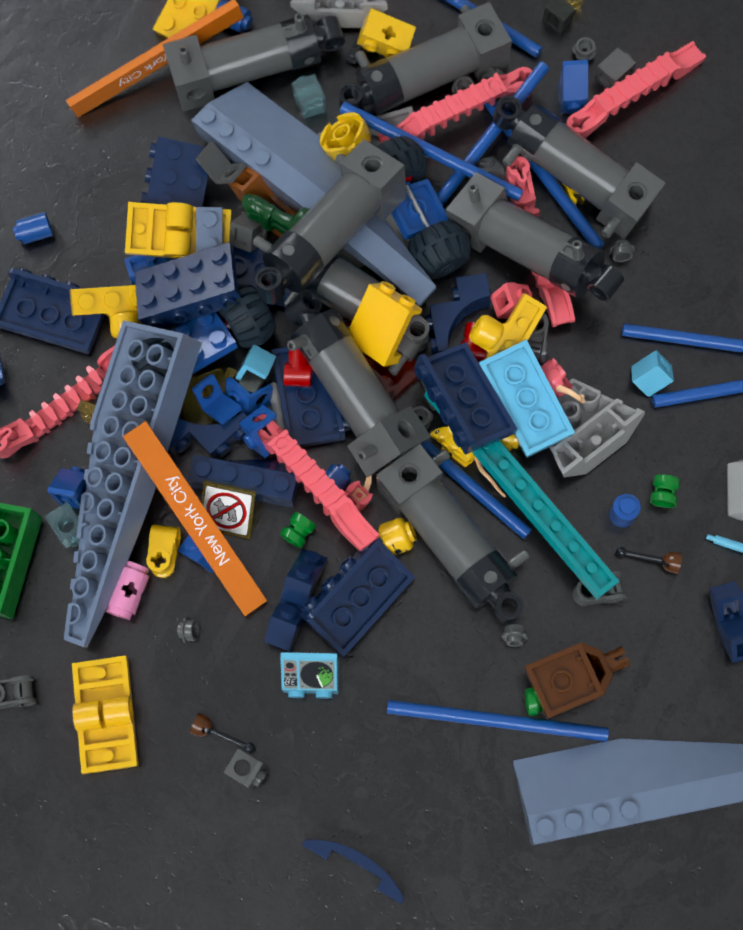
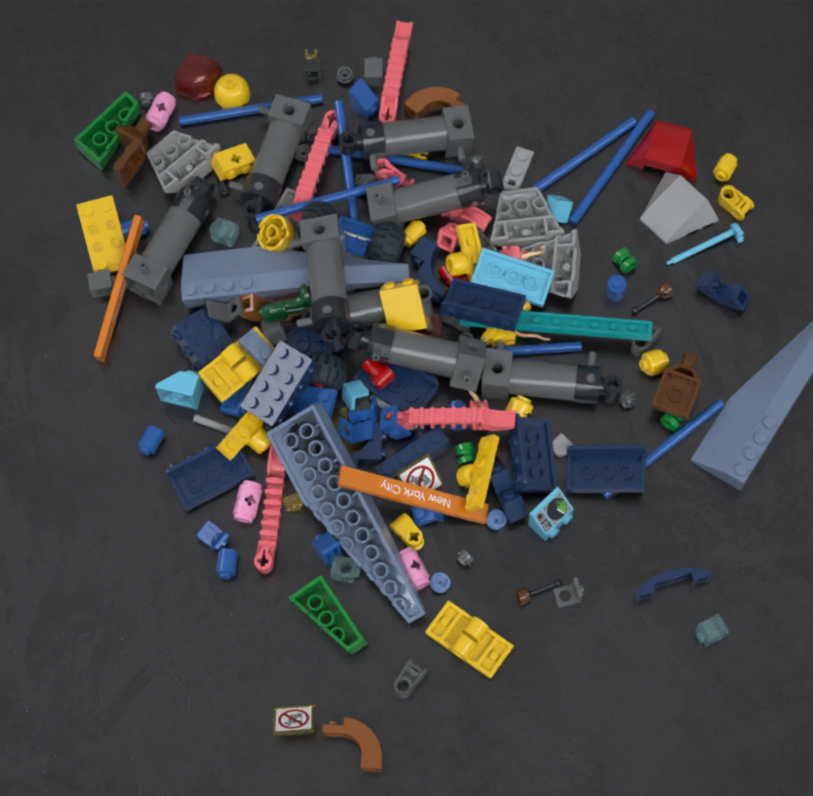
camera: 45 degrees left, 5 degrees down
none -> dark grey brick [87,270,116,298]
none -> medium azure slope [155,370,204,409]
none -> light grey bar [193,414,233,434]
none -> bright pink piece [233,480,262,523]
none -> dark orange arch [404,87,466,119]
none -> yellow brick [404,220,427,248]
none -> medium blue tile [430,572,451,593]
none -> yellow plate [456,434,500,512]
none -> medium blue tile [486,509,507,530]
none -> light grey wedge [490,187,564,249]
none -> light grey plate [503,146,534,191]
none -> light grey tile [552,433,573,457]
none -> dark blue bracket [566,443,646,493]
none -> yellow head [639,349,669,376]

